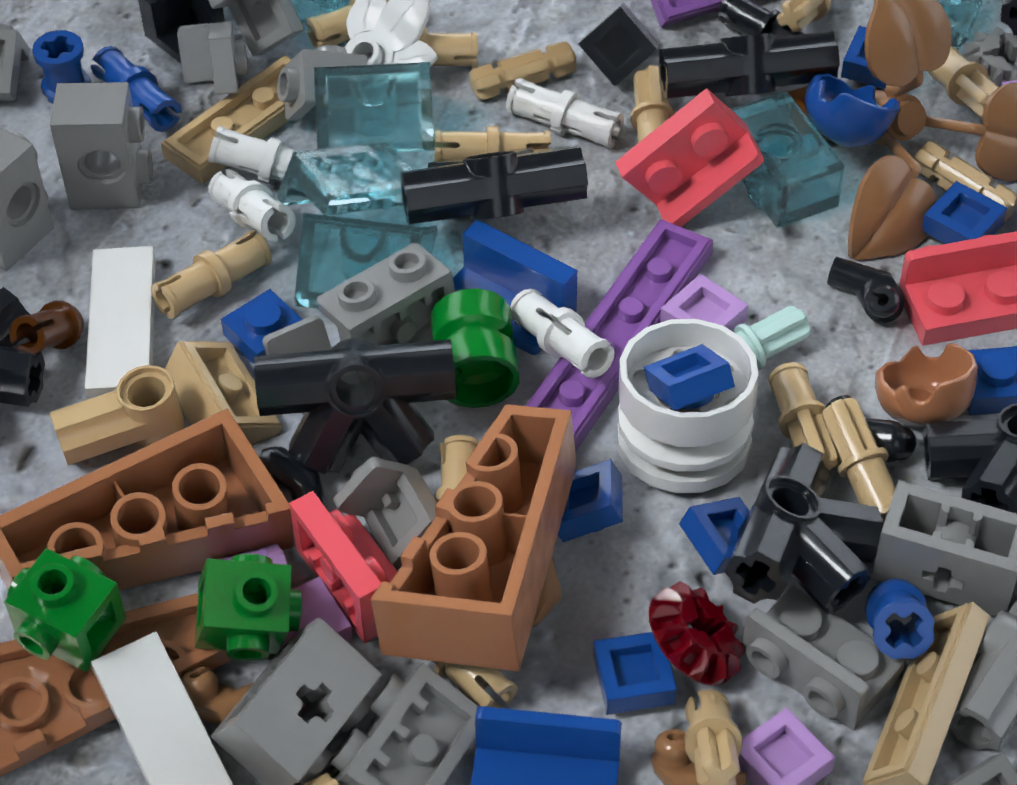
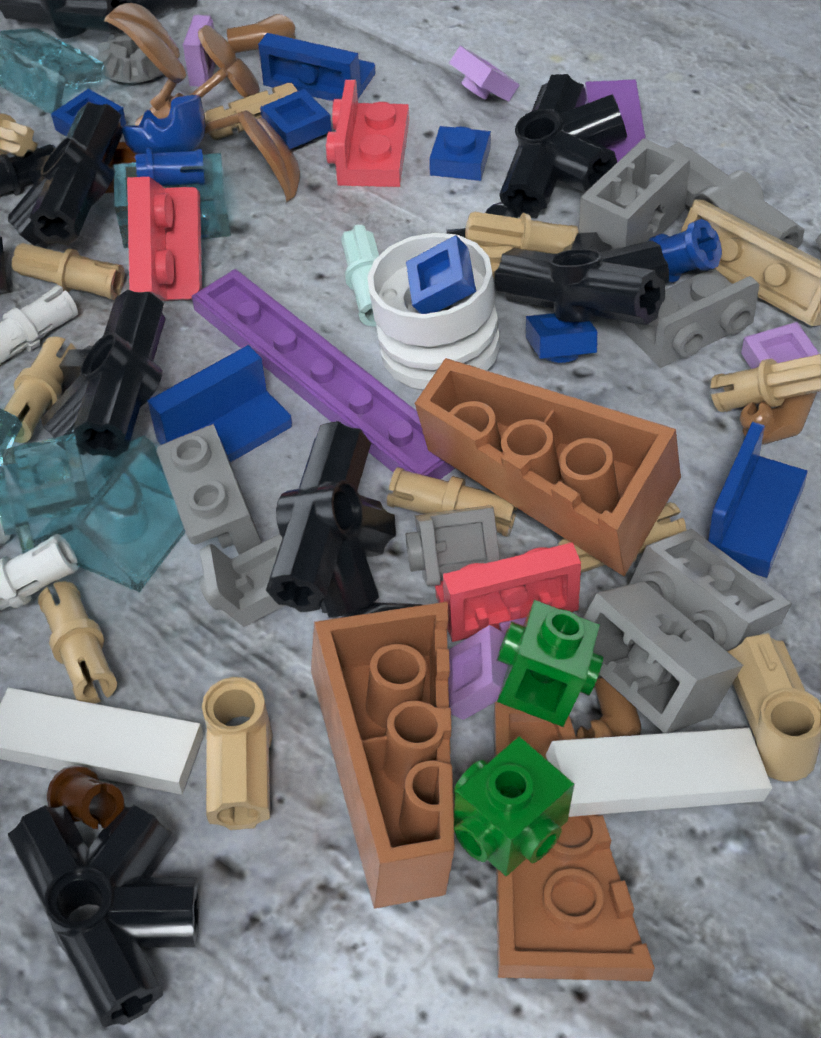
camera: 70 degrees left, 0 degrees up
tan slope [165,341,282,445] -> none
blue plate [221,289,303,364] -> none
green wheel [430,288,520,408] -> none
white pin [510,288,615,378] -> none
blue plate [593,632,677,715] -> none
dark red gear [649,581,746,686] -> none
lavender plate [660,274,748,332] -> none
black arm [827,256,904,323] -> none
nougat hair [875,343,978,428] -> none
tan axle [928,46,999,119] -> none
none -> blue pin [135,147,205,186]

